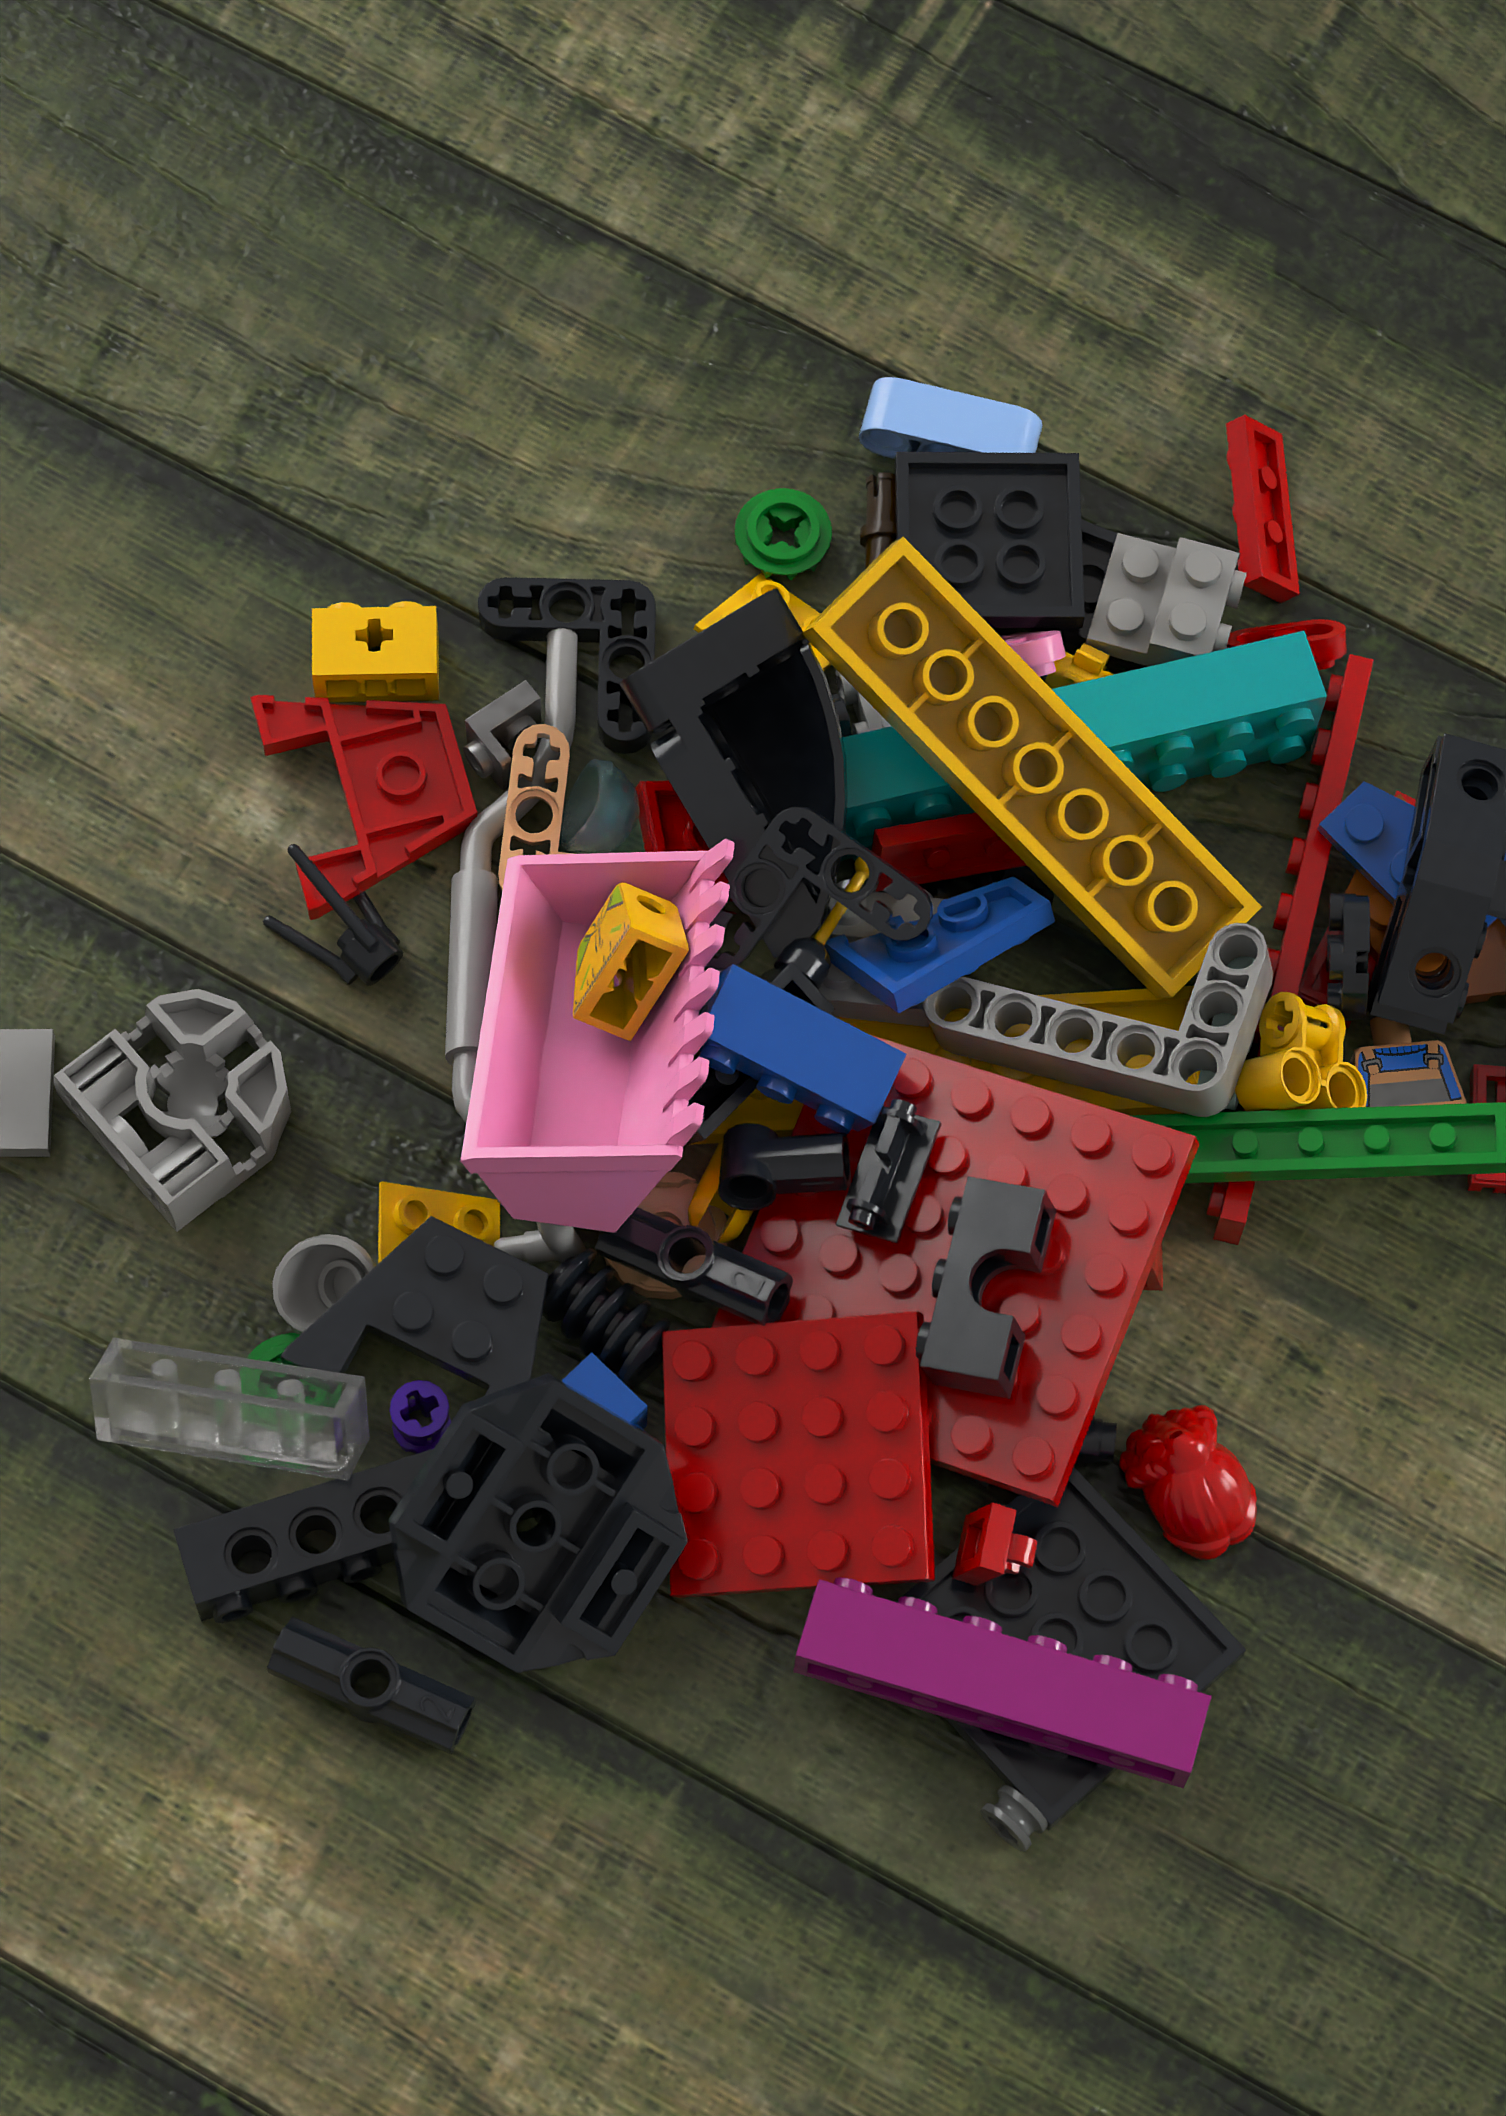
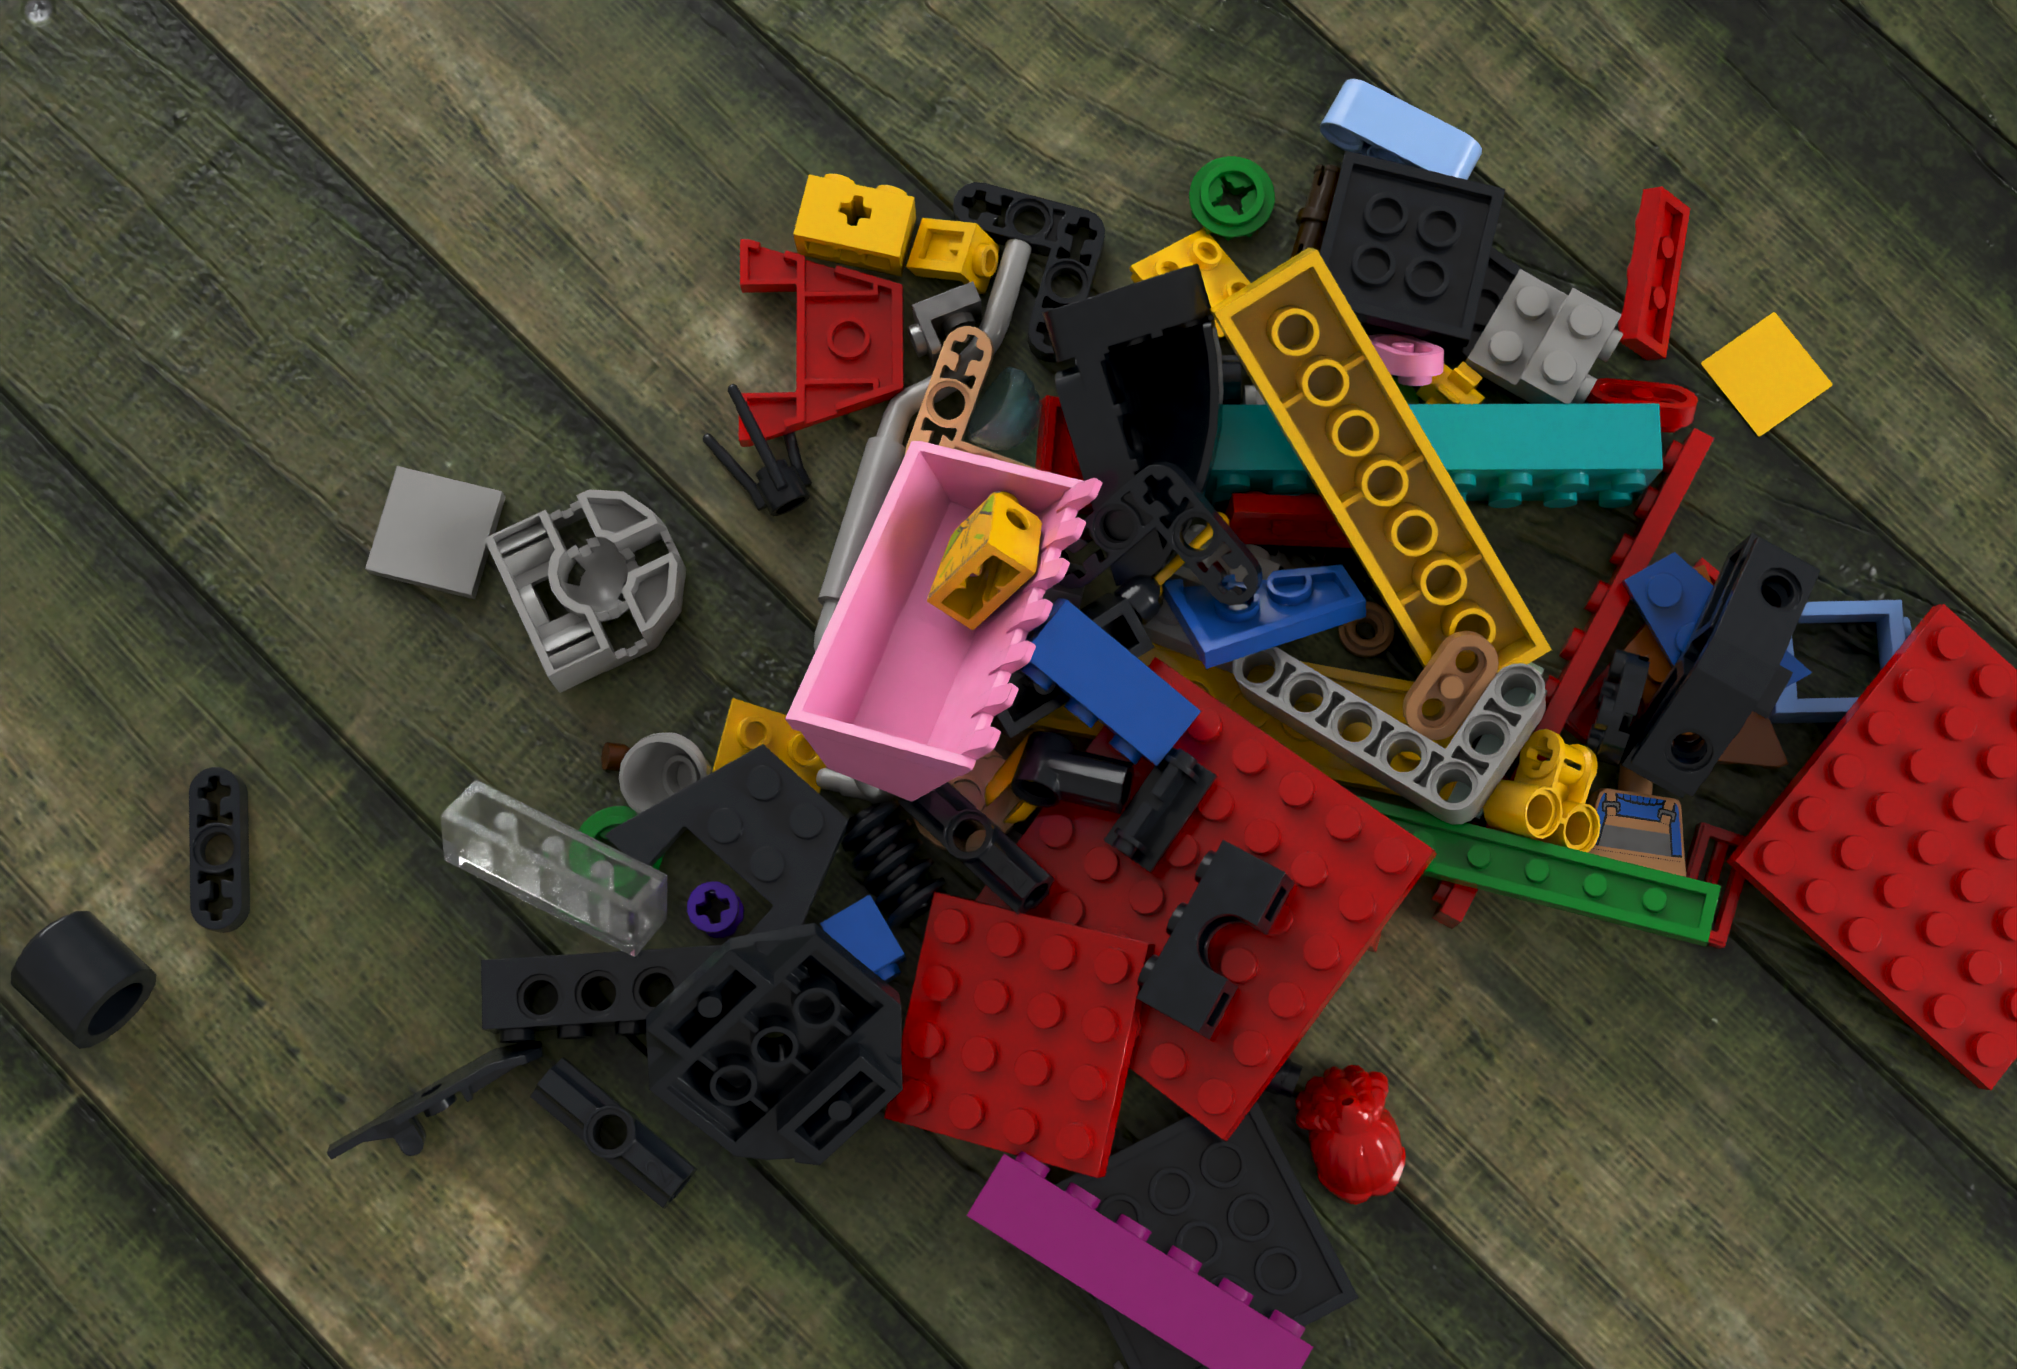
camera: 20 degrees right, 10 degrees up
red tile [953,1502,1038,1586] -> none
none -> black piece [327,1041,543,1160]
none -> reddish brown piece [601,742,630,771]
none -> yellow bracket [906,218,999,294]
none -> medium nougat plate [1338,602,1394,658]
none -> medium nougat plate [1403,631,1499,740]
none -> yellow sticker [1701,312,1833,436]

